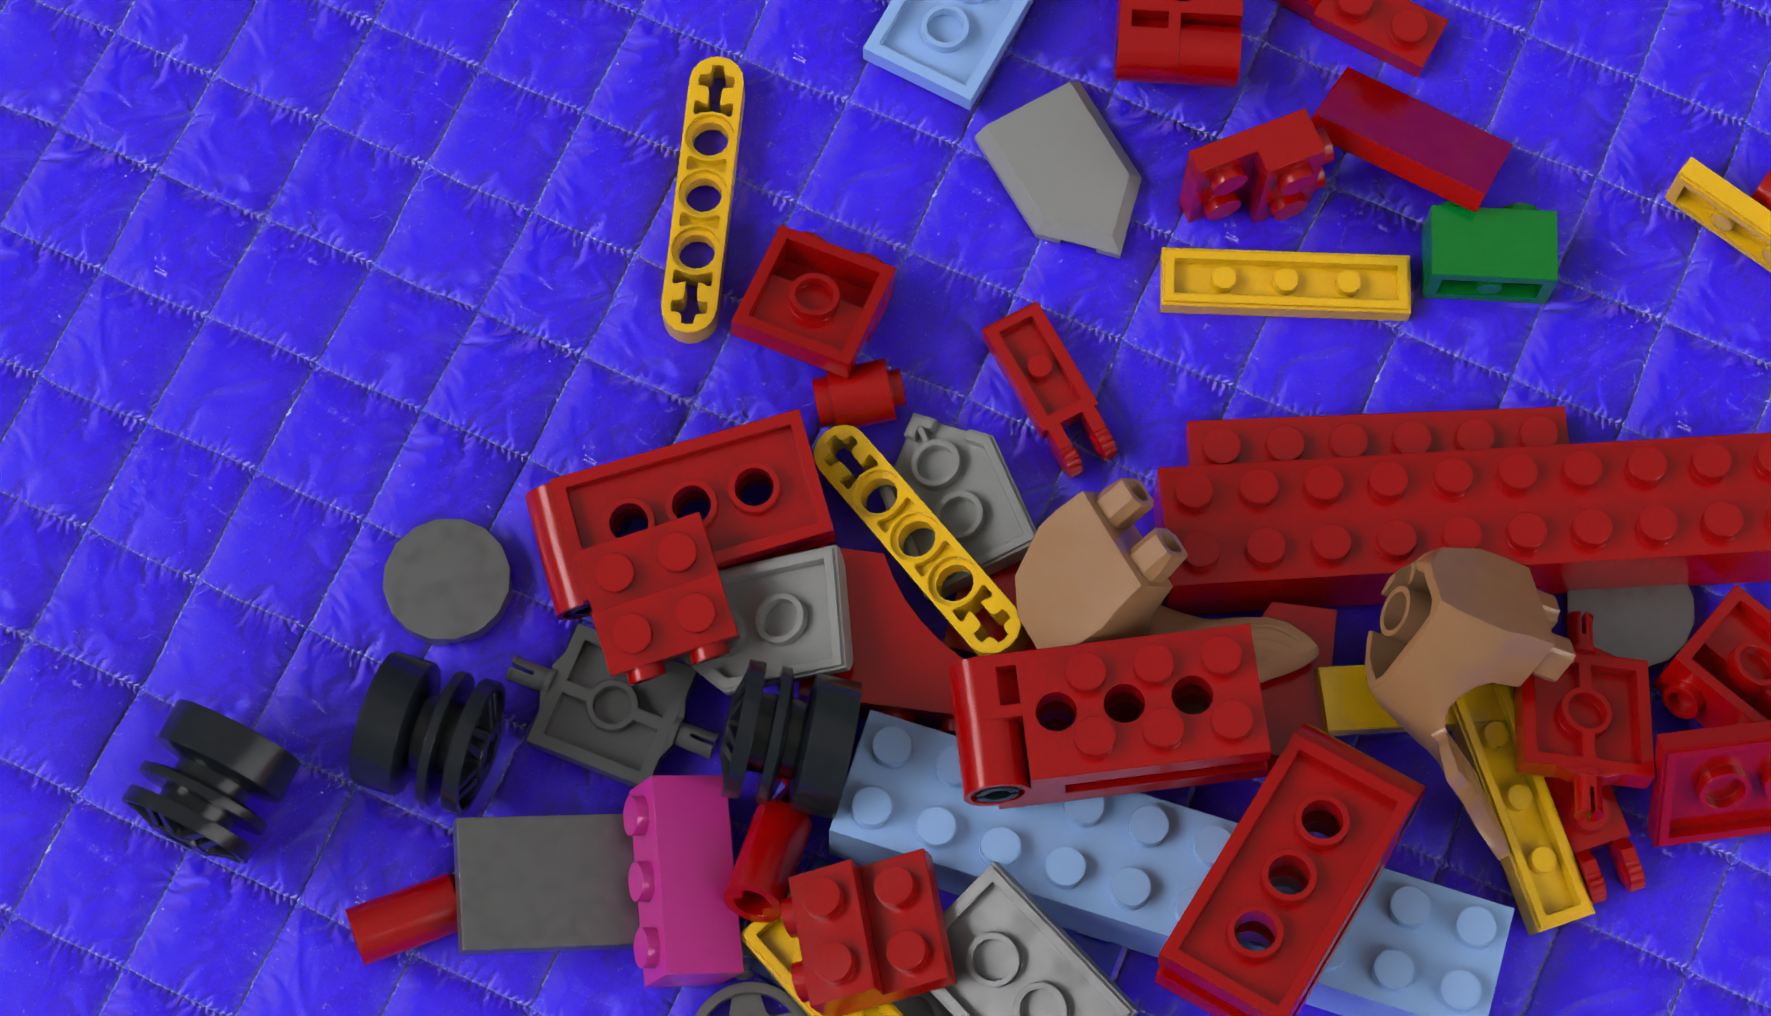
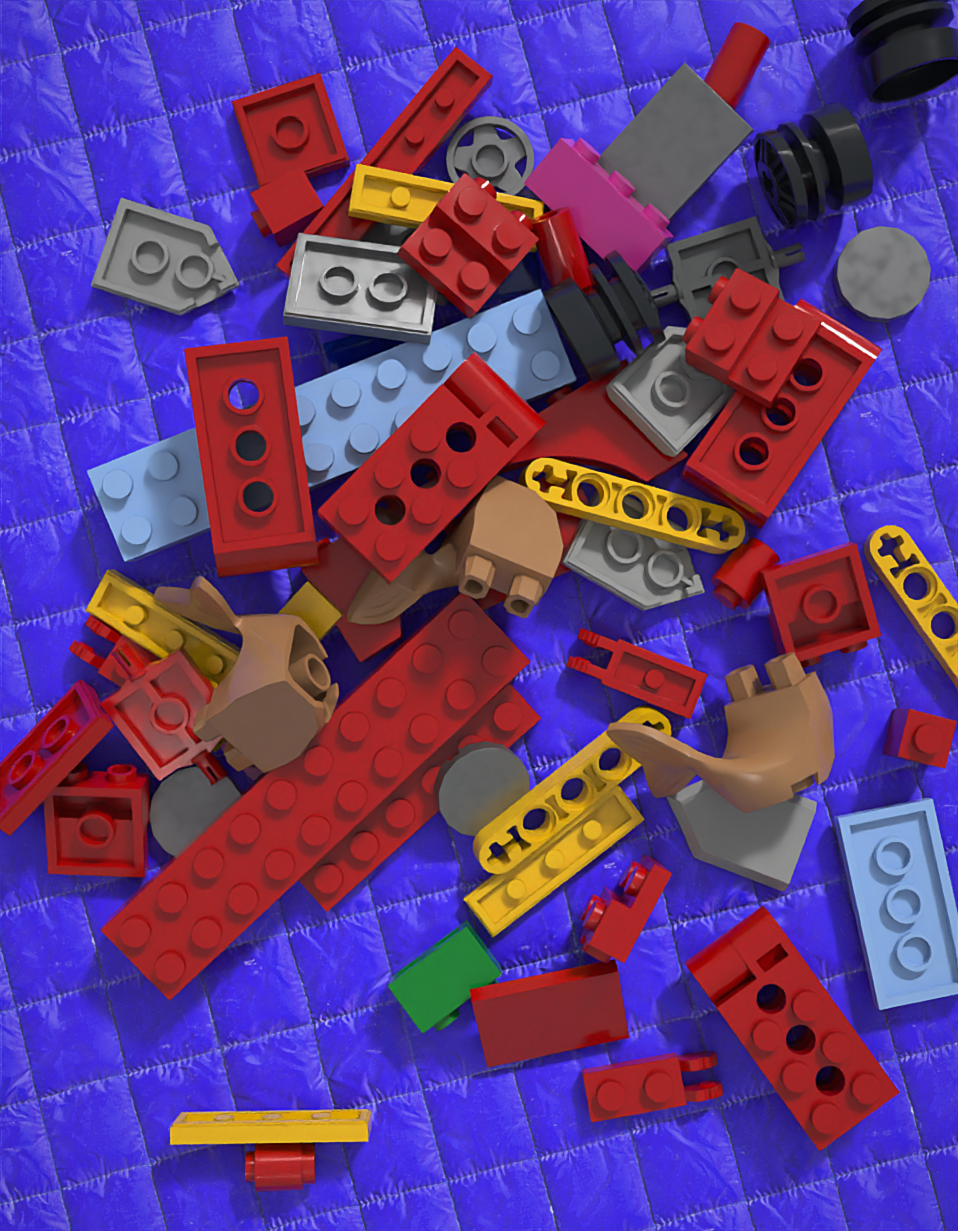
camera: 140 degrees right, 15 degrees up
none -> flat silver tile [434,741,530,836]
none -> yellow beam [473,705,671,874]
none -> medium nougat hips [606,652,835,813]
none -> red brick [882,708,957,769]

